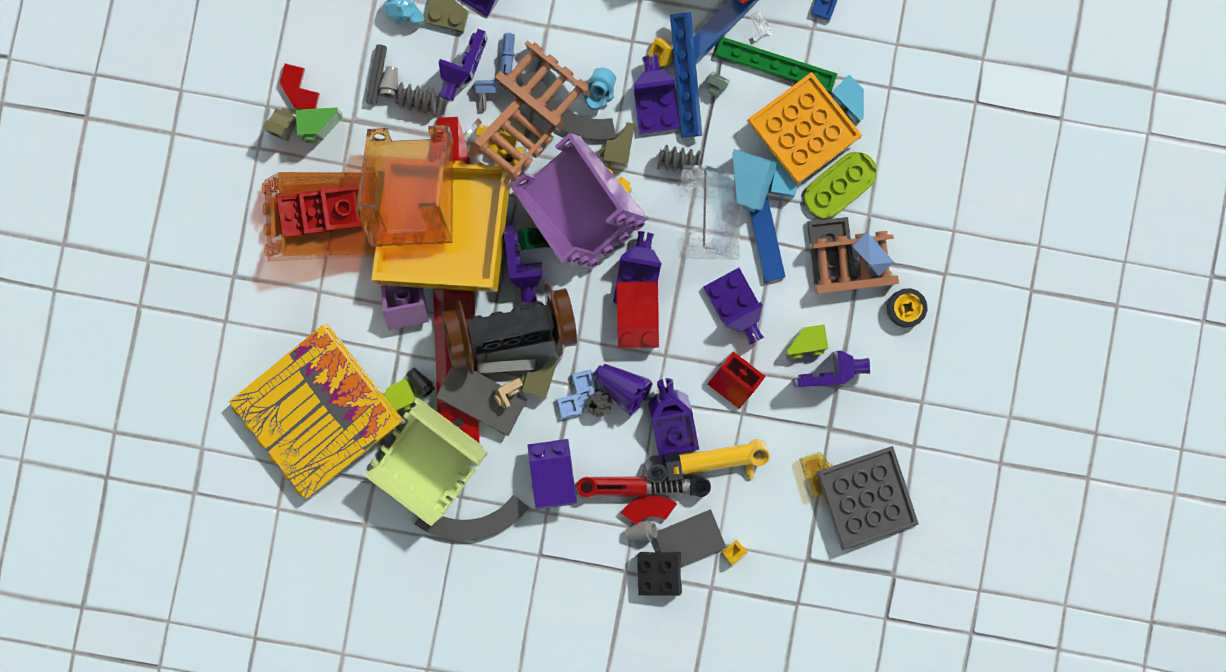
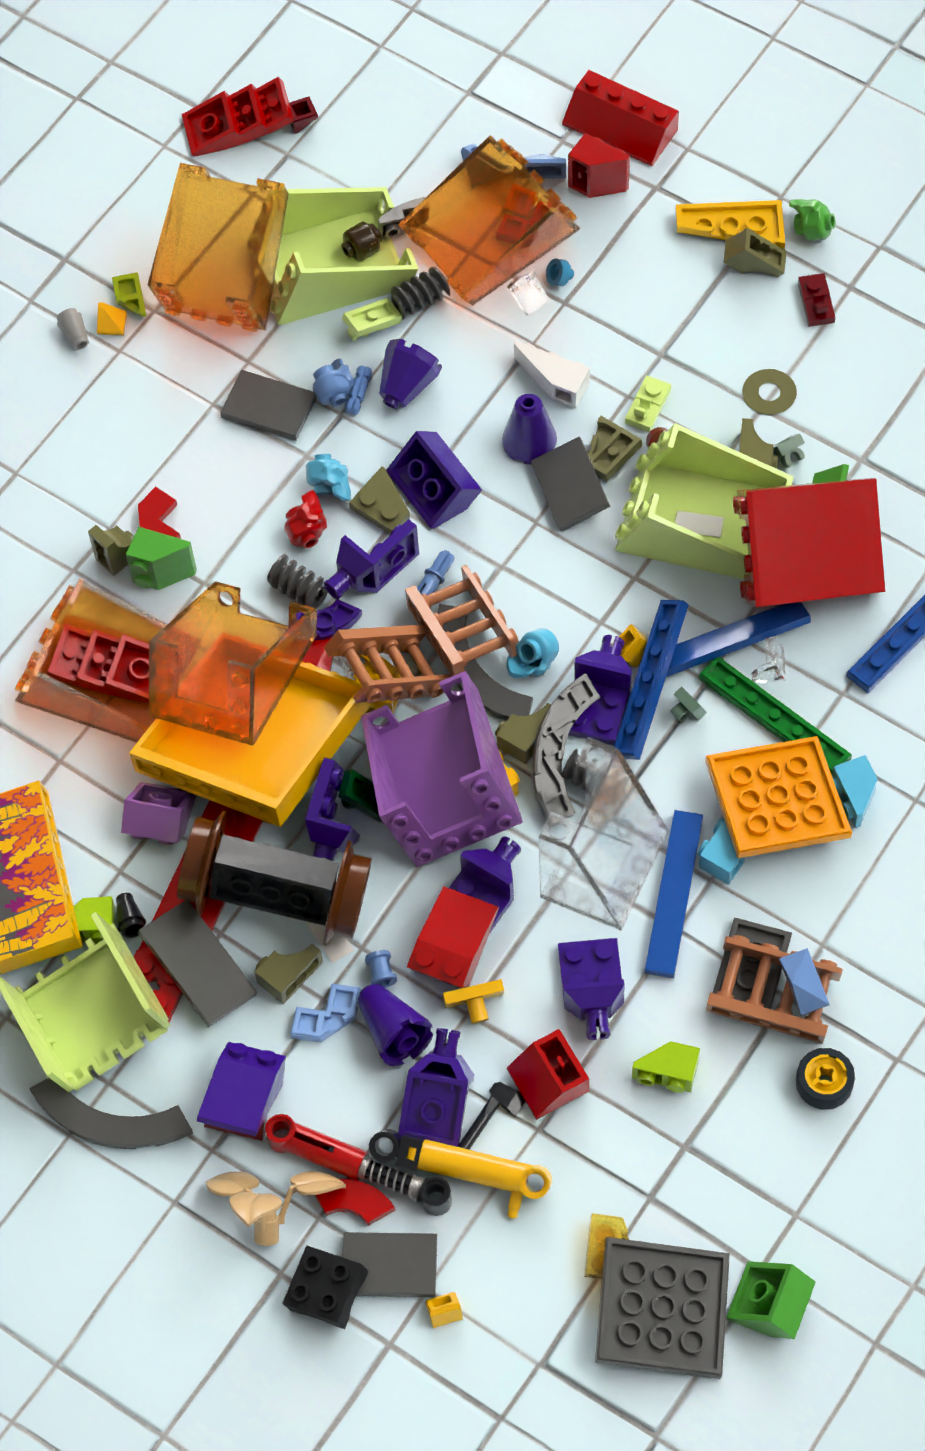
camera: 30 degrees right, 25 degrees down
dark grey axle [365,44,387,105] -> none
light grey cone [378,66,398,98] -> none
medium blue piece [475,80,497,110] -> none
light grey beam [476,359,536,374] -> none
tan bracket [494,378,523,408] -> none
dark grey gear [586,391,613,418] -> none
light grey cone [625,520,658,541] -> none
medium azure slope [732,149,777,212] -> none
dark purple plate [794,351,870,387] -> none
lime tile [804,152,877,219] -> none
none -> tan plant [206,1171,346,1246]
none -> red head [284,490,327,548]
none -> dark purple tile [285,600,362,641]
none -> medium blue bush [365,950,397,988]
none -> yellow tile [442,979,505,1024]
none -> black piece [458,1082,525,1150]
none -> tile [532,673,600,828]
none -> bright green slope [726,1261,816,1339]

